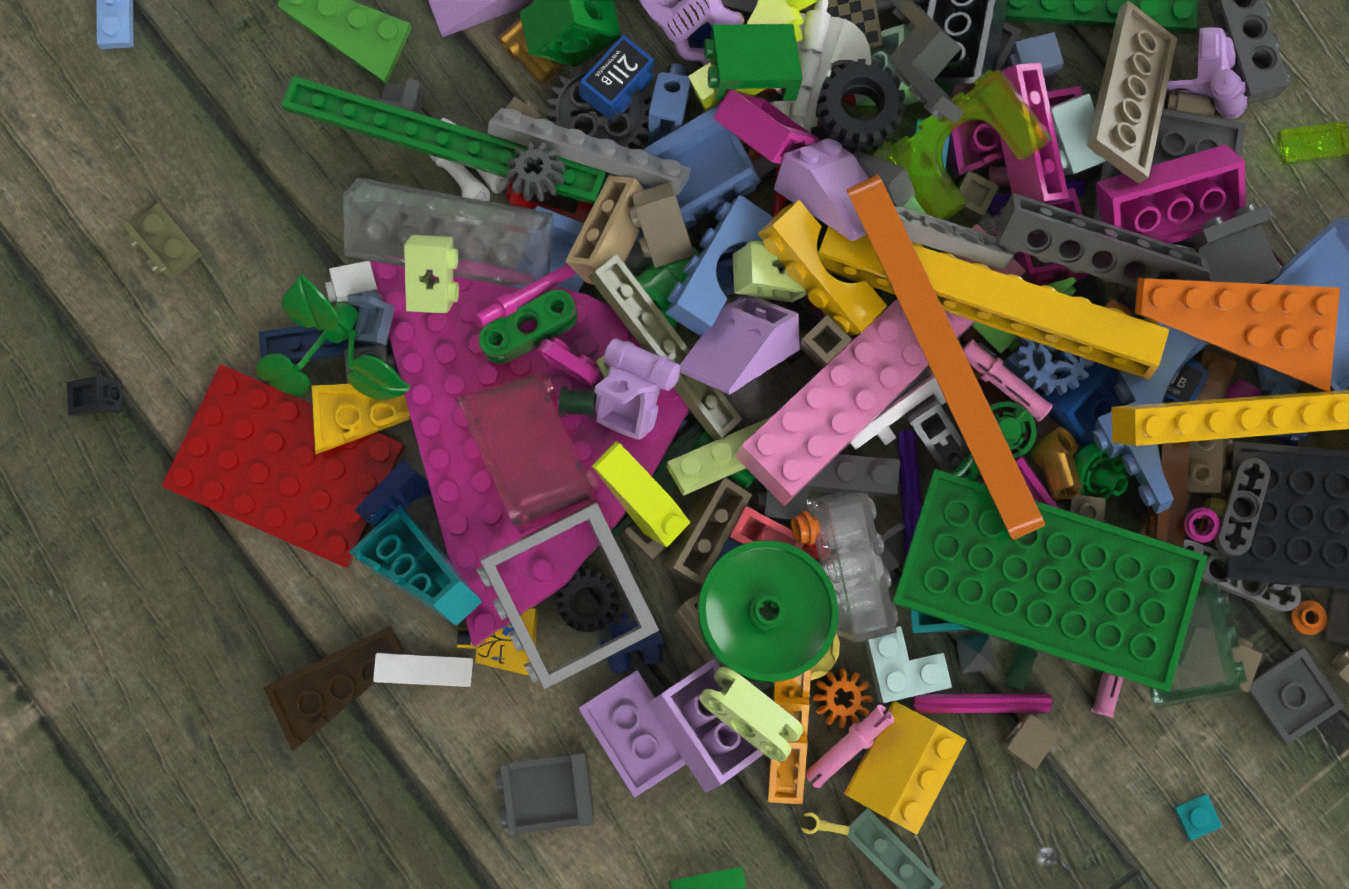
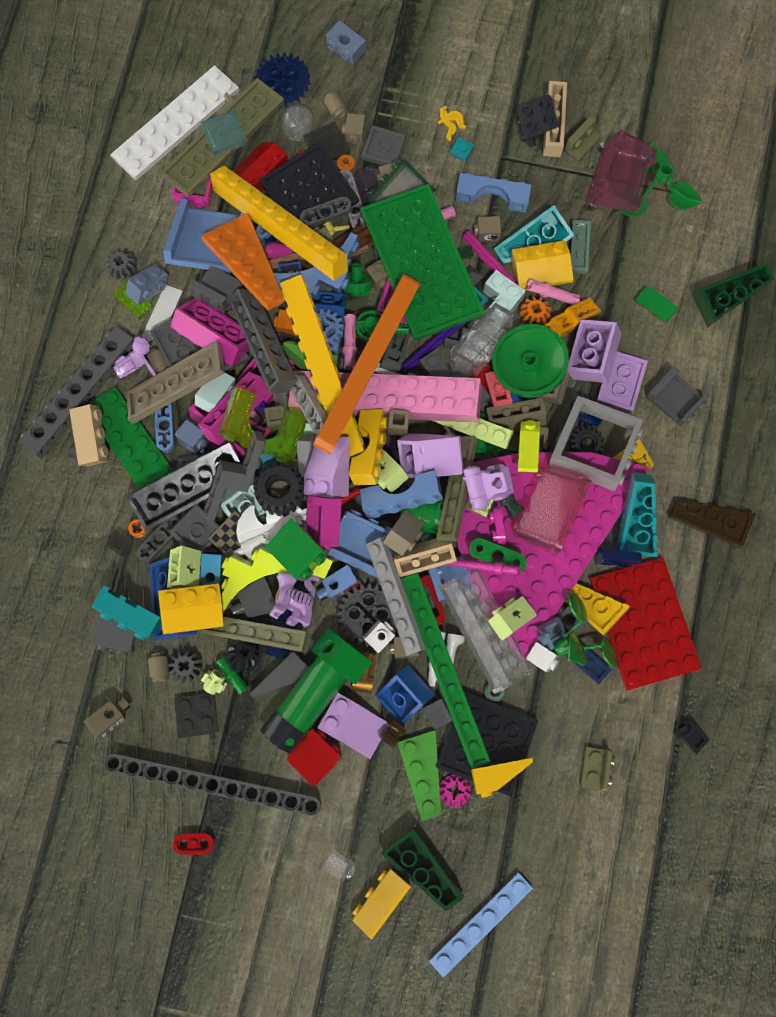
camera: 135 degrees left, 5 degrees down
white sticker [373,653,473,687] -> none
dark grey gear [506,142,565,202] -> none
brick [579,35,654,120] -> none
yellowish green piece [699,667,804,762] -> none
orange plate [791,510,820,546] -> none
light yellow hand [801,812,849,835] -> none
pearl gold piece [1030,427,1082,501] -> none
dark pink cone [1184,507,1220,543] -> none
none -> sand blue brick [125,263,168,305]
none -> white sticker [142,285,182,342]
none -> medium blue beam [155,403,175,453]
none -> clear purple slope [353,169,383,207]
none -> white brick [362,620,395,653]
none -> blue slope [375,665,435,725]
none -> dark brown wheel [378,719,406,748]
none -> black plate [436,692,539,797]
none -> yellow piece [438,106,466,142]
none -> dark pink gear [439,775,471,808]
none -> medium blue arch [456,173,531,213]
none -> yellow slope [471,758,533,798]
none -> teal wedge [493,205,575,264]

